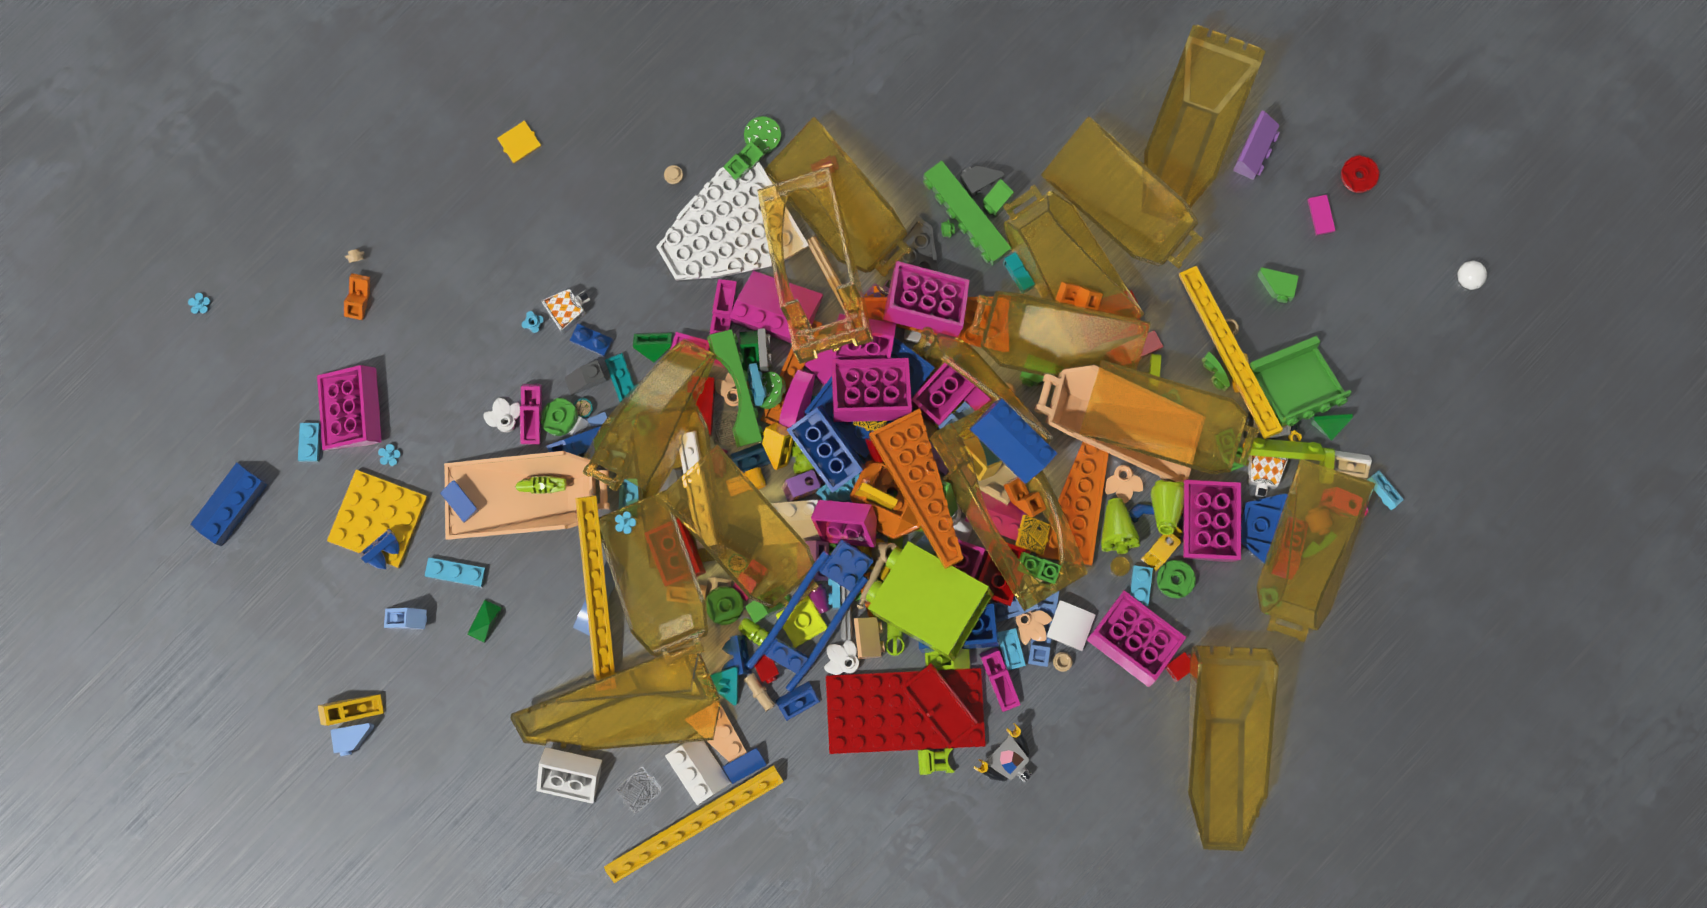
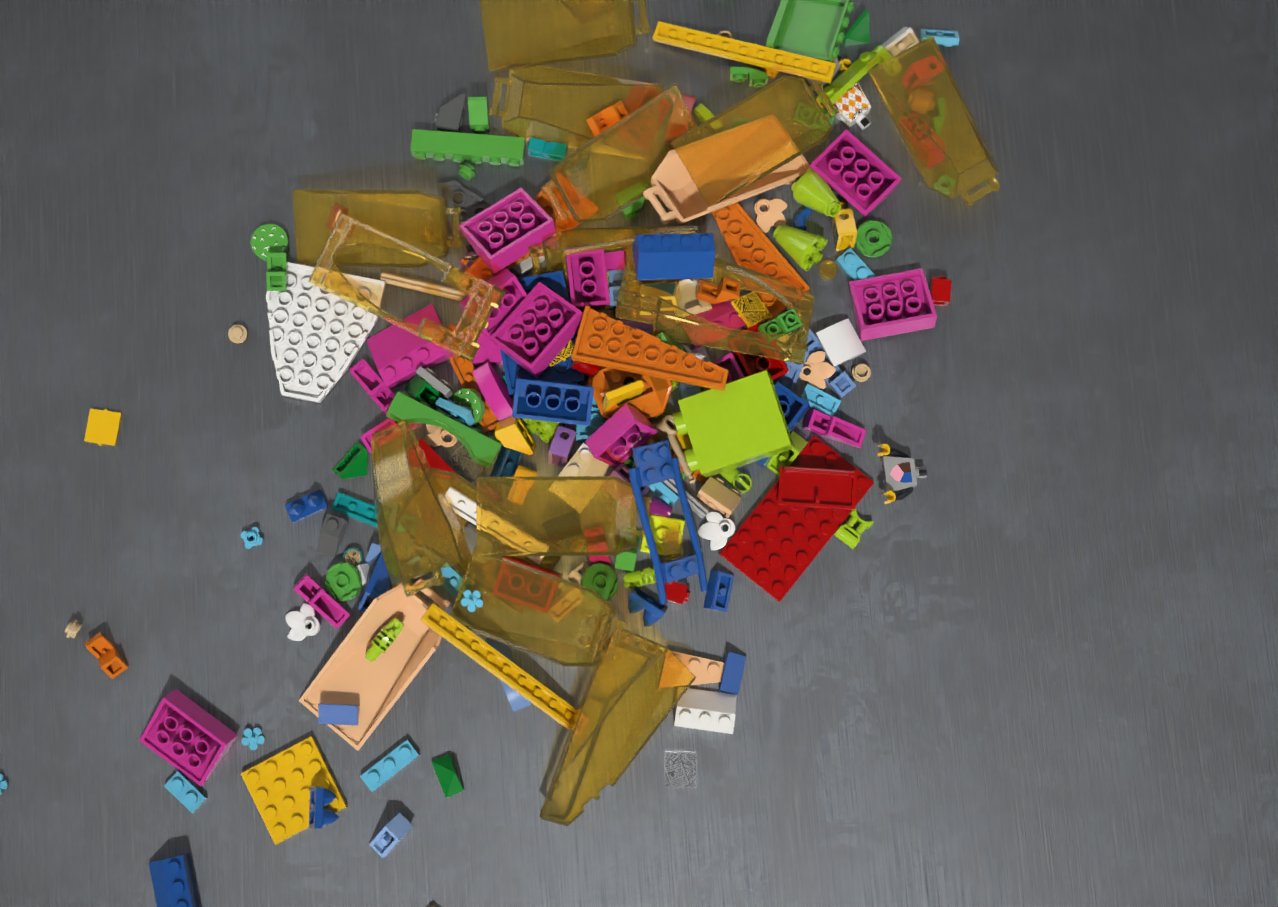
camera: 55 degrees left, 0 degrees up
white slope [536,747,602,804] -> none
torso [541,289,590,334] -> none
yellow plate [604,765,784,883] -> none
teal piece [703,667,738,706] -> none
tan pin [744,673,776,712] -> none
clear yellow windscreen [1188,645,1279,851] -> none
blue wing [1241,493,1288,566] -> none
none -> clear yellow brick [661,530,683,560]

